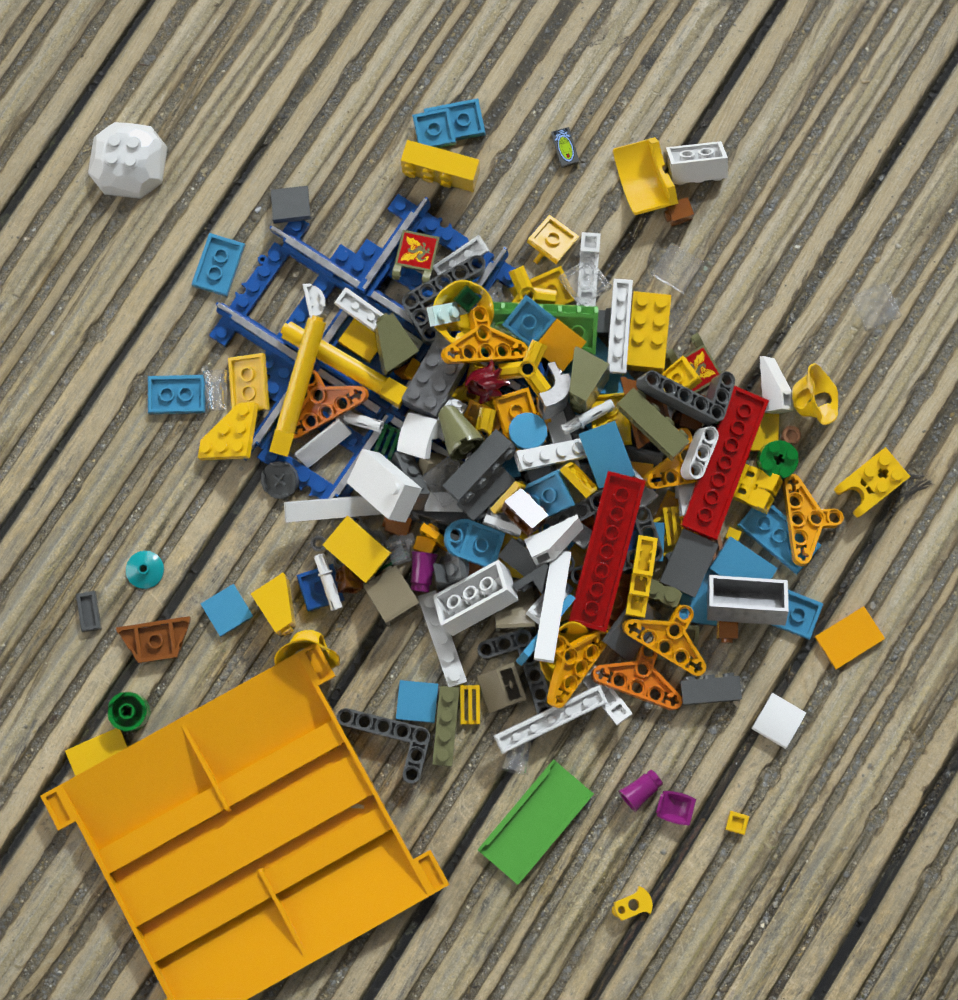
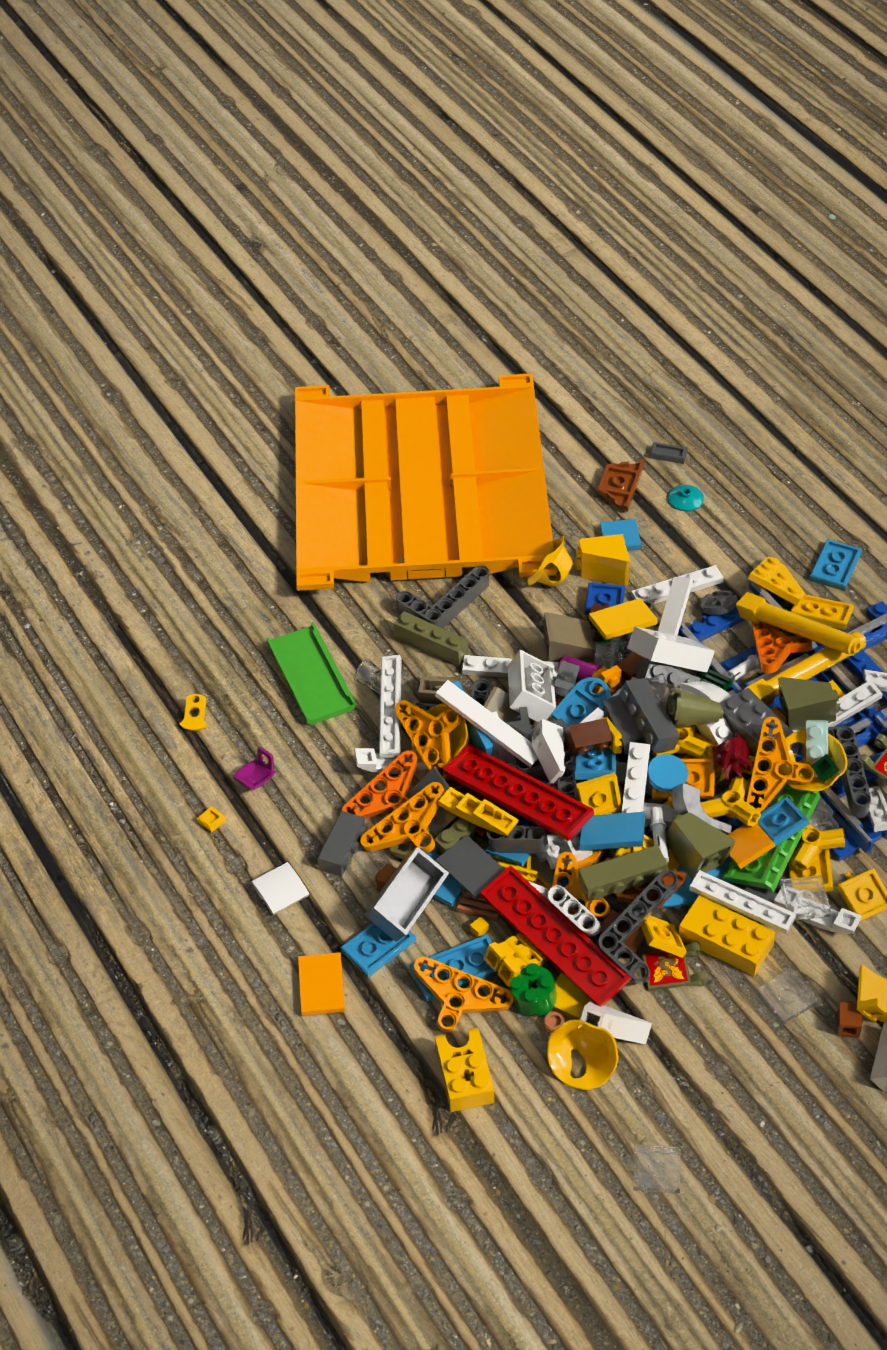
camera: 115 degrees right, 30 degrees down
yellow tile [65,728,128,776] -> none
green brick [107,692,151,732] -> none
clear plant [202,370,229,411] -> none
white tile [295,418,352,468] -> none
white axle [314,553,343,611] -> none
dark azure tile [396,680,439,723] -> none
yellow tile [460,685,480,725] -> none
magenta plant [618,770,663,812] -> none
dark azure tile [709,536,778,579] -> none
none -> white plate [631,565,724,604]

